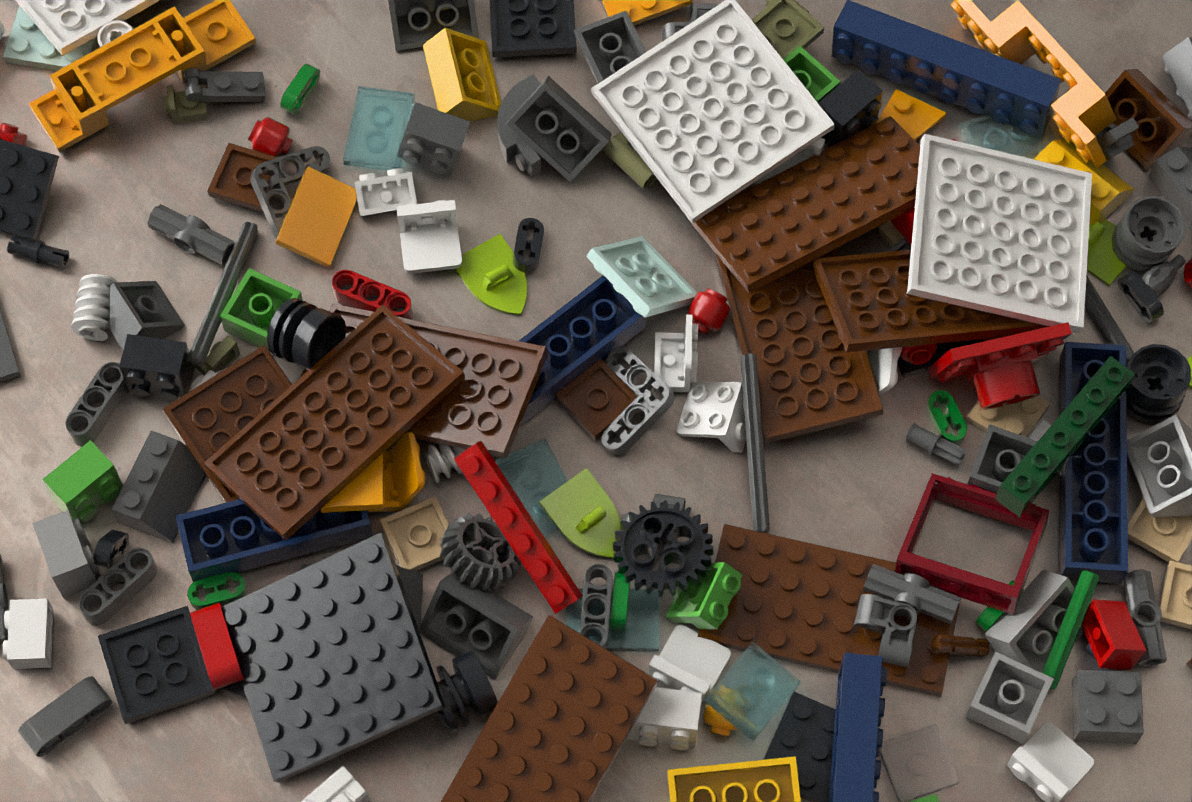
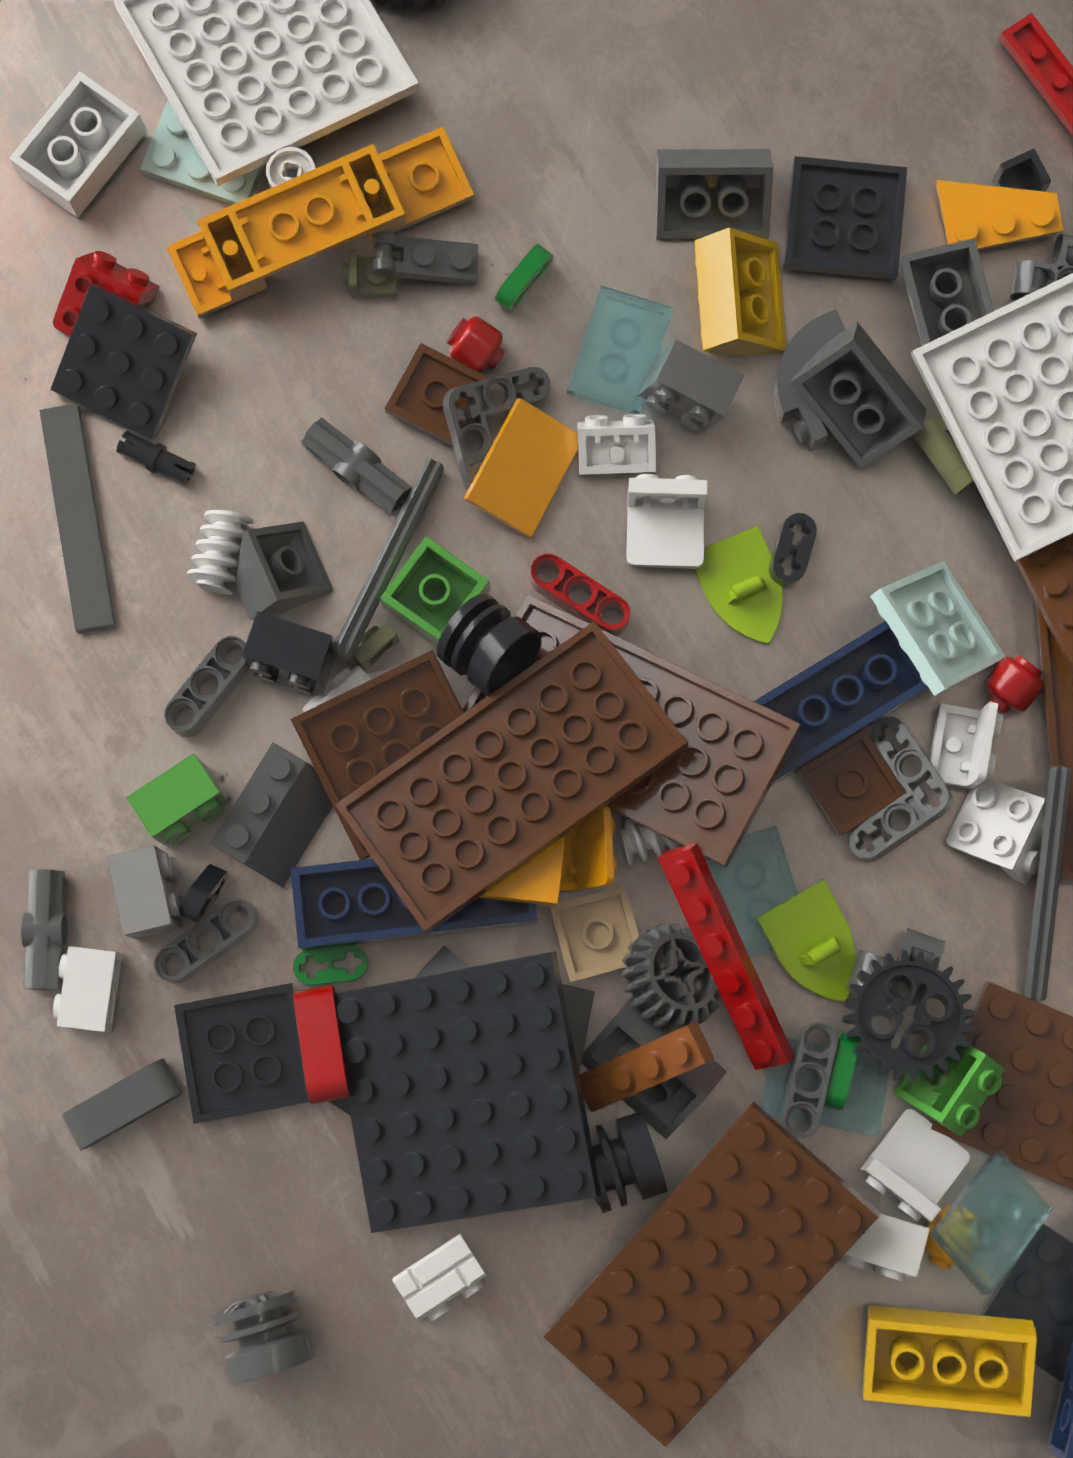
camera: 10 degrees right, 15 degrees up
none -> dark orange plate [579,1021,714,1113]

